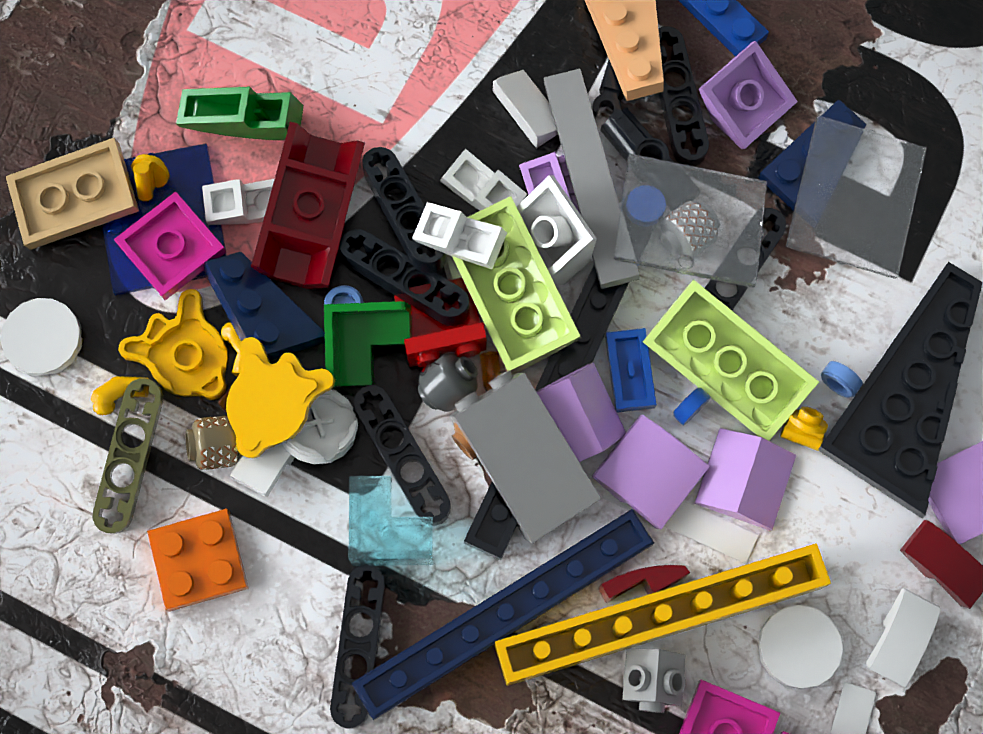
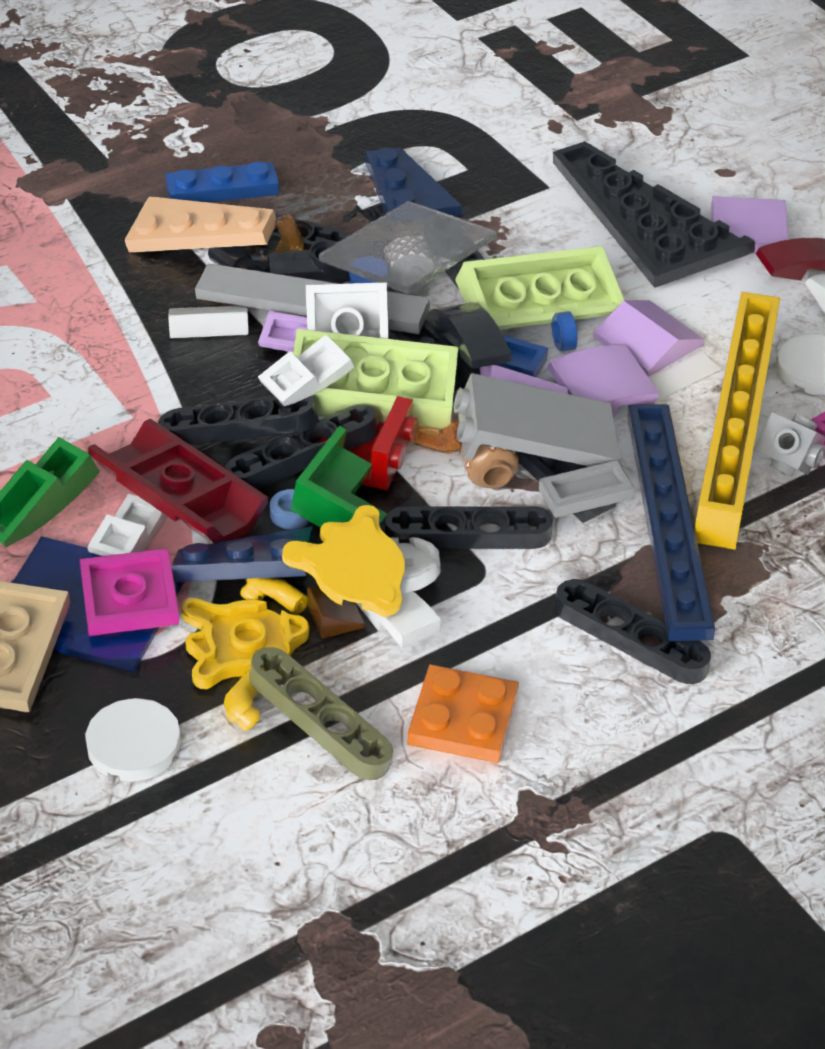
camera: 60 degrees left, 30 degrees down
yellow plate [131,154,170,201] -> none
dark tan head [185,416,239,470] -> none
clear light blue panel [348,476,434,566] -> none
dark grey head [418,352,478,412] -> none
white slope [440,149,527,211] -> none
dark red slope [598,565,690,603] -> none
lavender slope [699,41,798,149] -> none
yellow plate [780,406,828,451] -> none
clear piece [786,115,927,279] -> none
medium blue tile [821,361,863,398] -> none
none -> clear orange arm [274,214,304,252]
none -> black slope [426,302,512,369]
none -> light grey tile [539,460,635,518]

